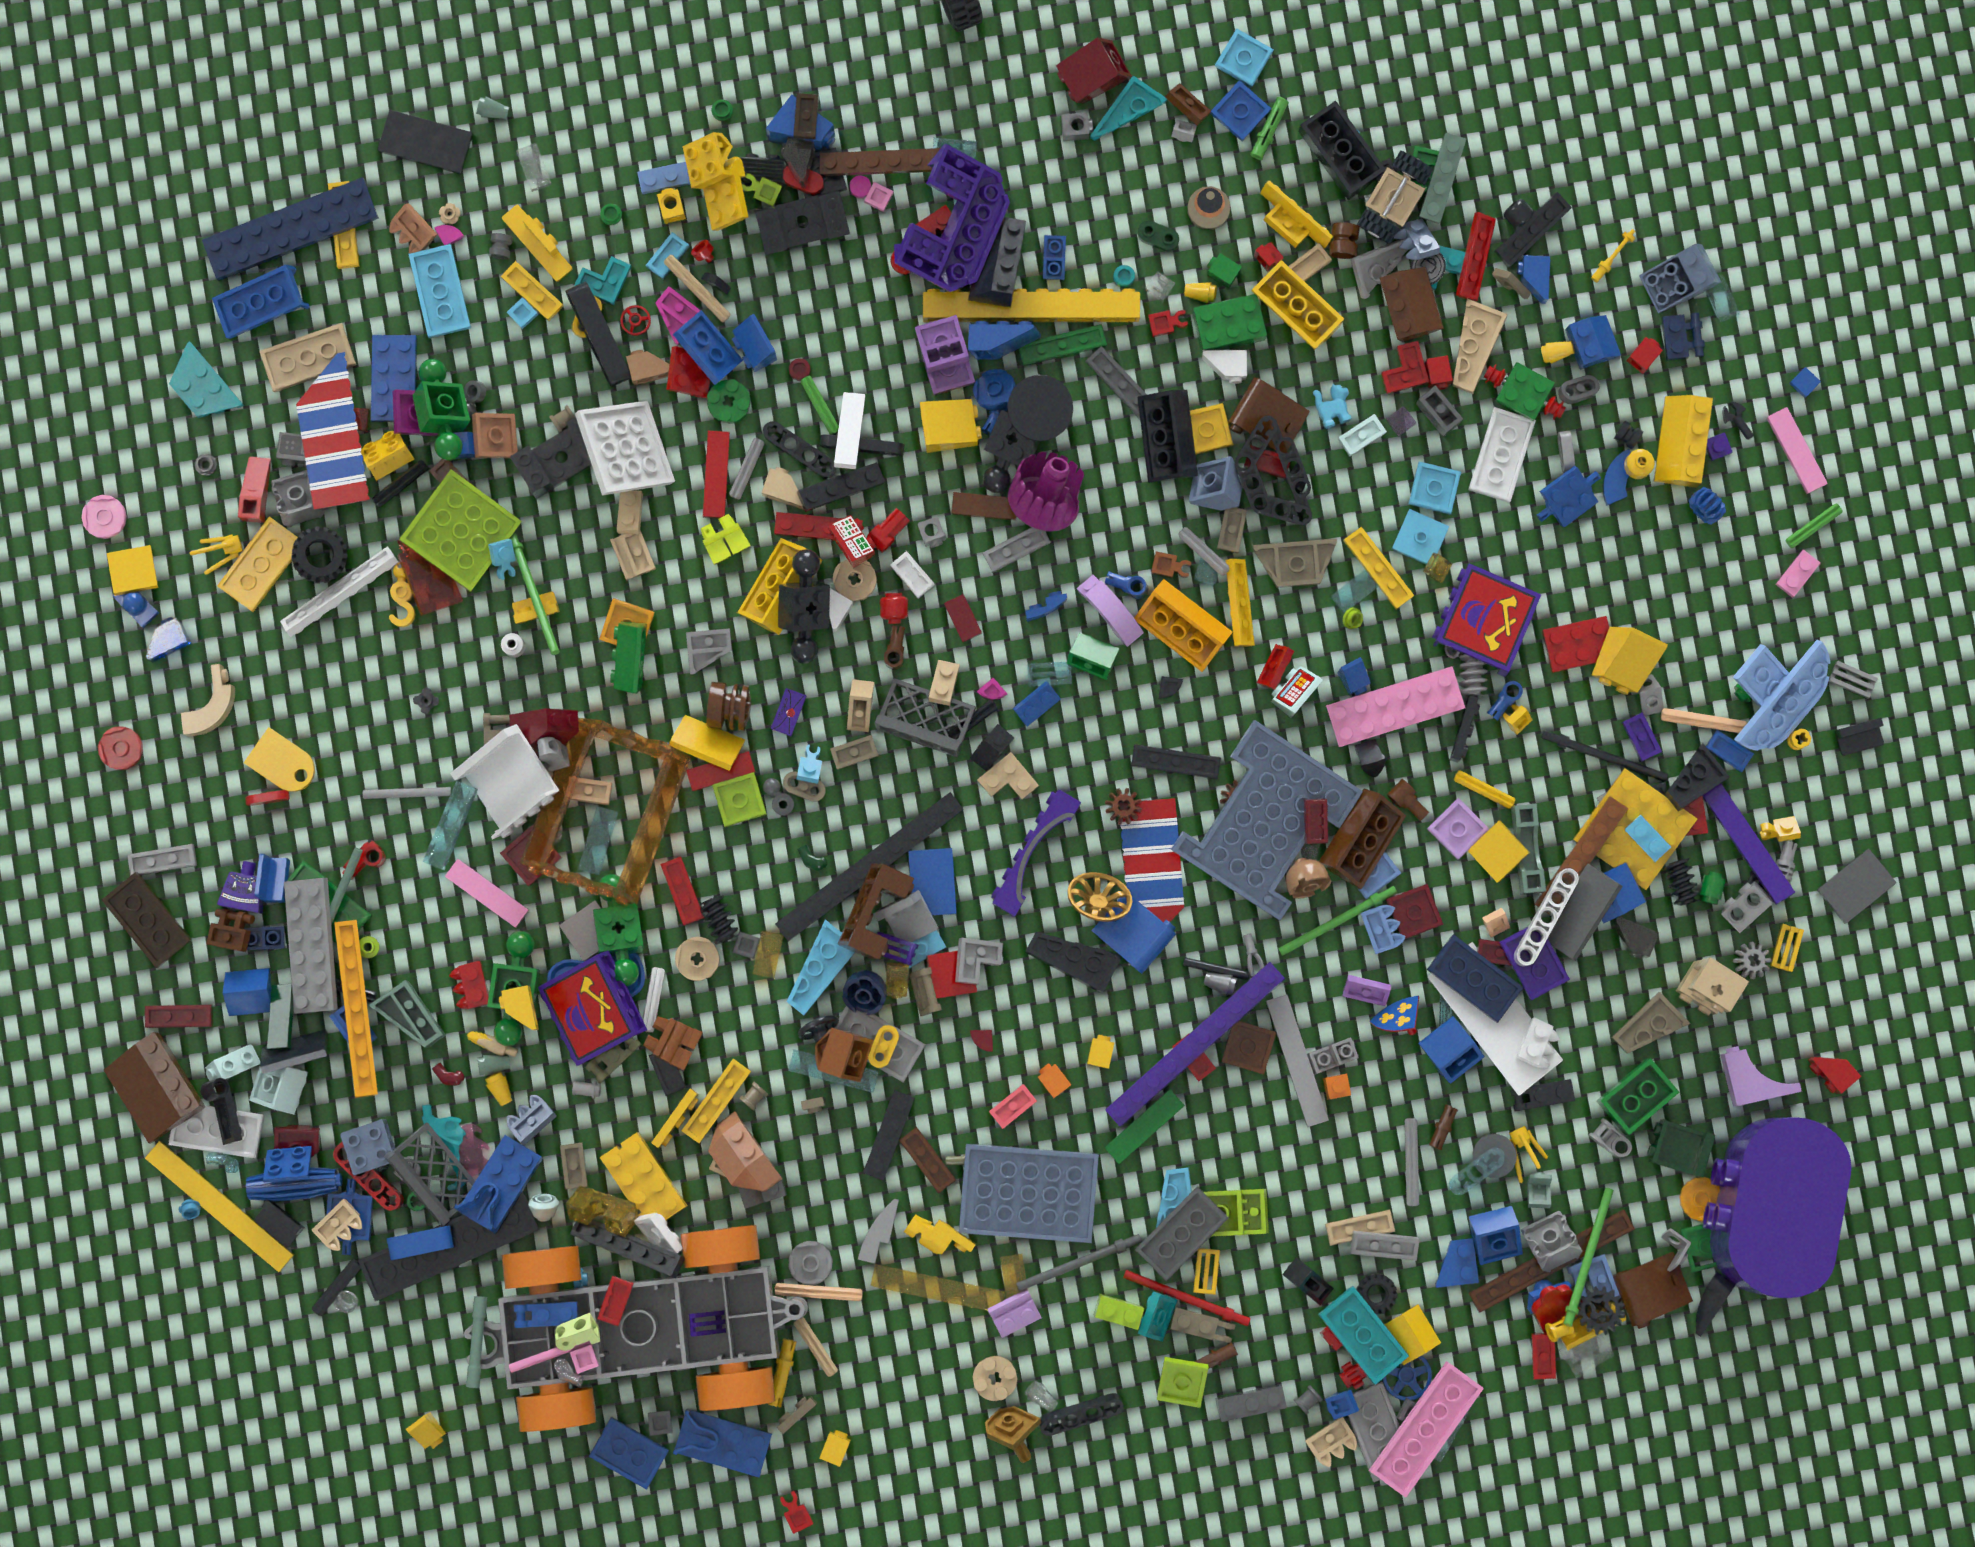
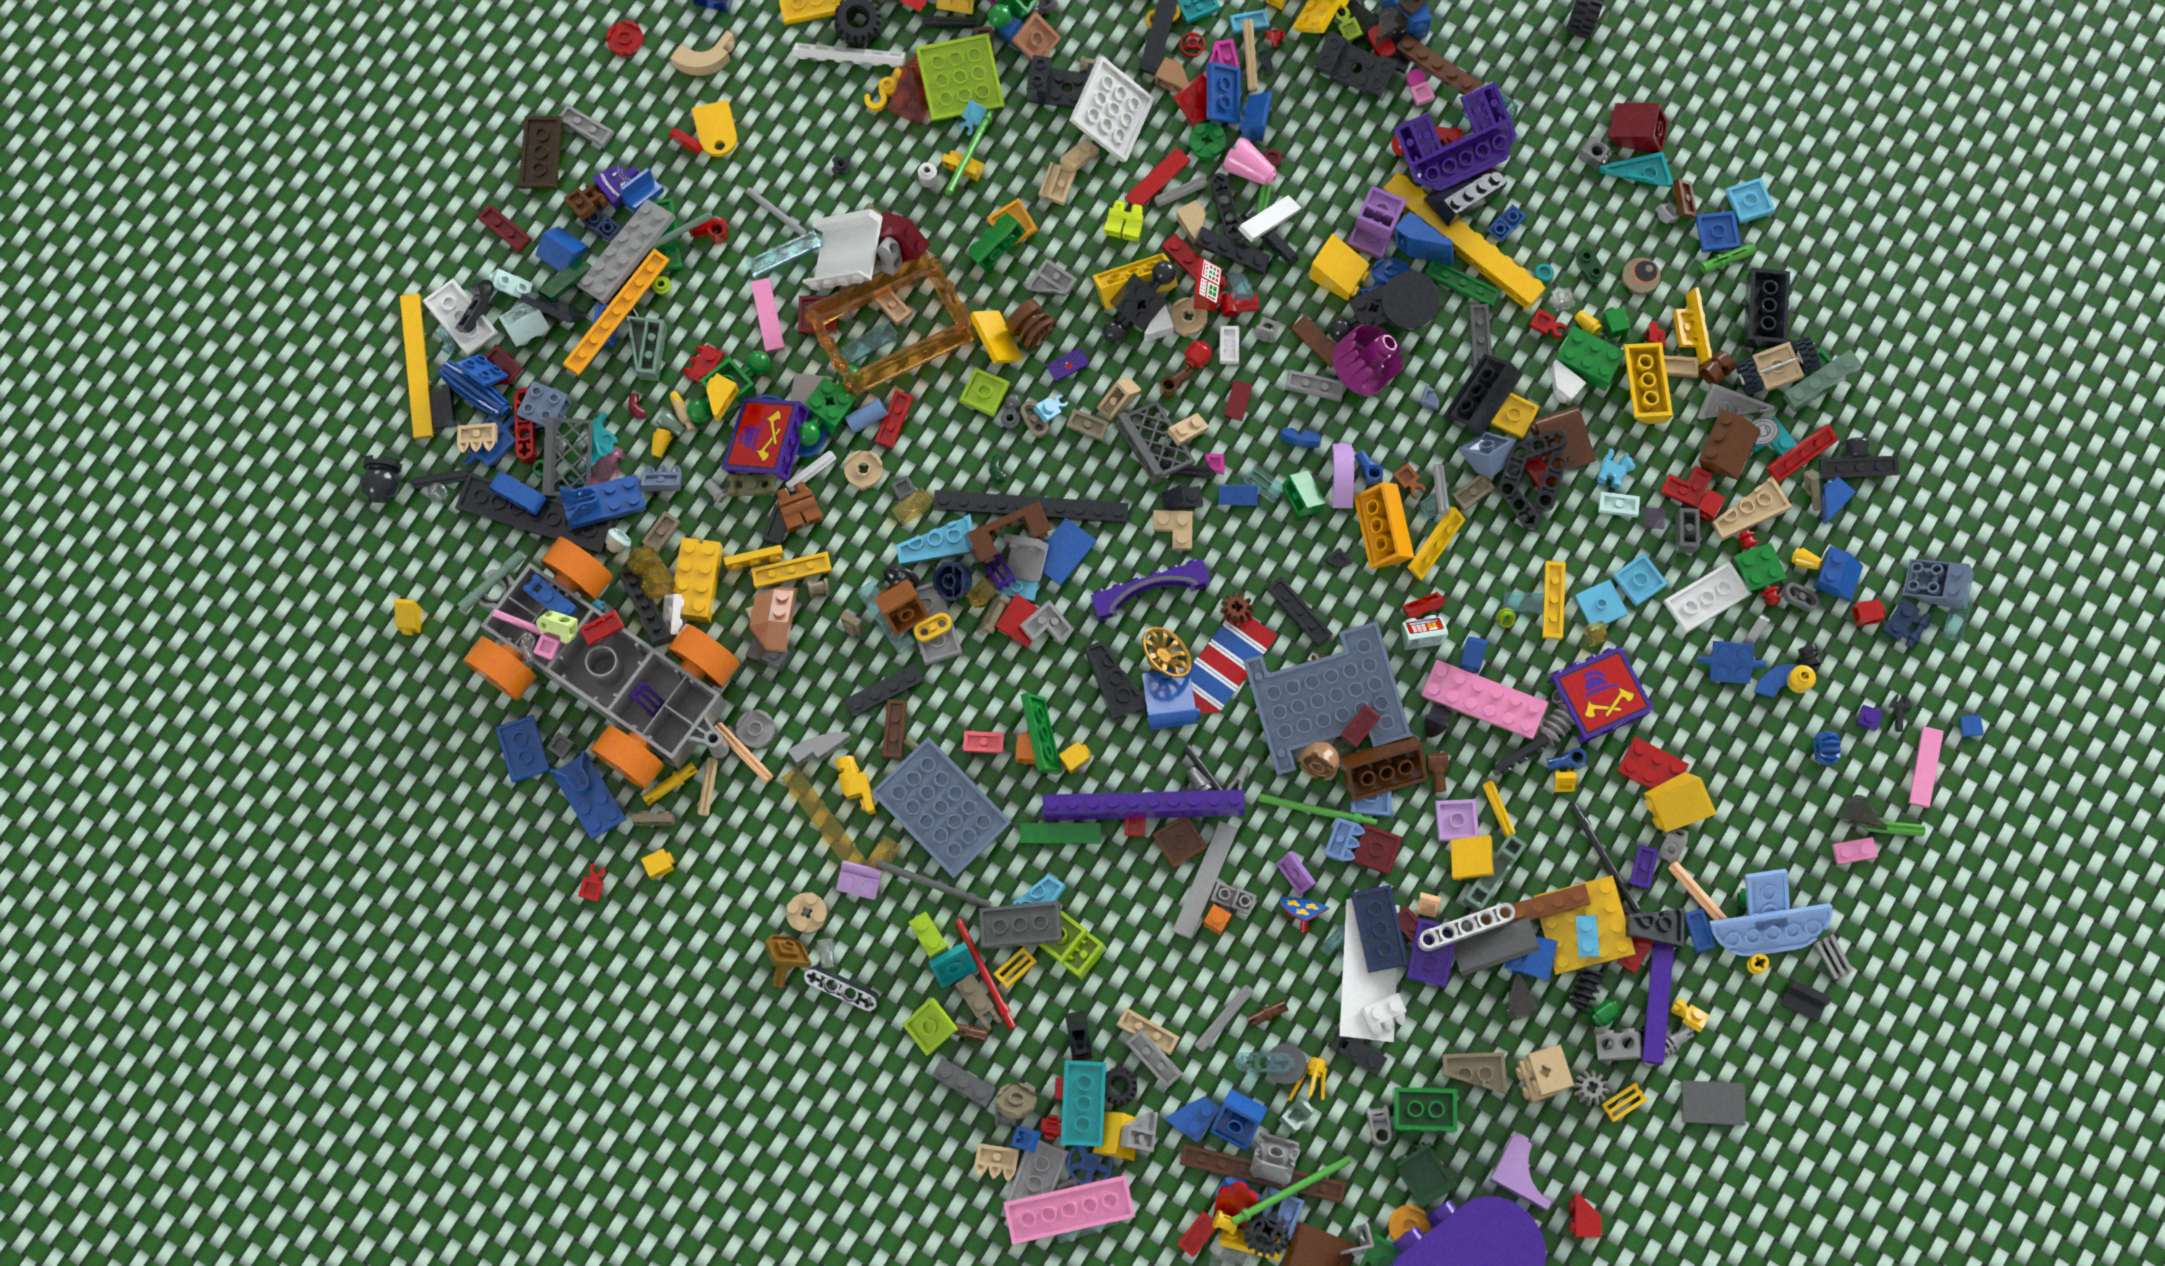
camera: 45 degrees right, 10 degrees down
reddish brown slope [104,1032,205,1144] -> none
dark azure plate [178,1199,201,1220] -> none
red tile [686,751,756,791] -> none
black piece [699,895,738,945] -> none
dark red tile [970,1030,993,1052] -> none
dark tan wing [1253,539,1337,588] -> none
sand blue plate [1394,218,1440,260] -> none
blue slope [1418,1016,1485,1084] -> none
yellow piece [1591,229,1635,283] -> none
yellow slope [1654,395,1713,488] -> none
none -> black tile [360,455,402,503]
none -> medium blue pin [845,398,888,433]
none -> dark tan tile [996,1083,1037,1119]
none -> green tile [1020,693,1062,775]
none -> light grey wing [1121,1112,1158,1152]
none -> bright pink cone [1223,138,1277,185]
none -> clear light blue tile [1225,274,1254,300]
none -> sand blue tile [1420,385,1439,410]
none -> clear smoke slope [1841,794,1888,830]

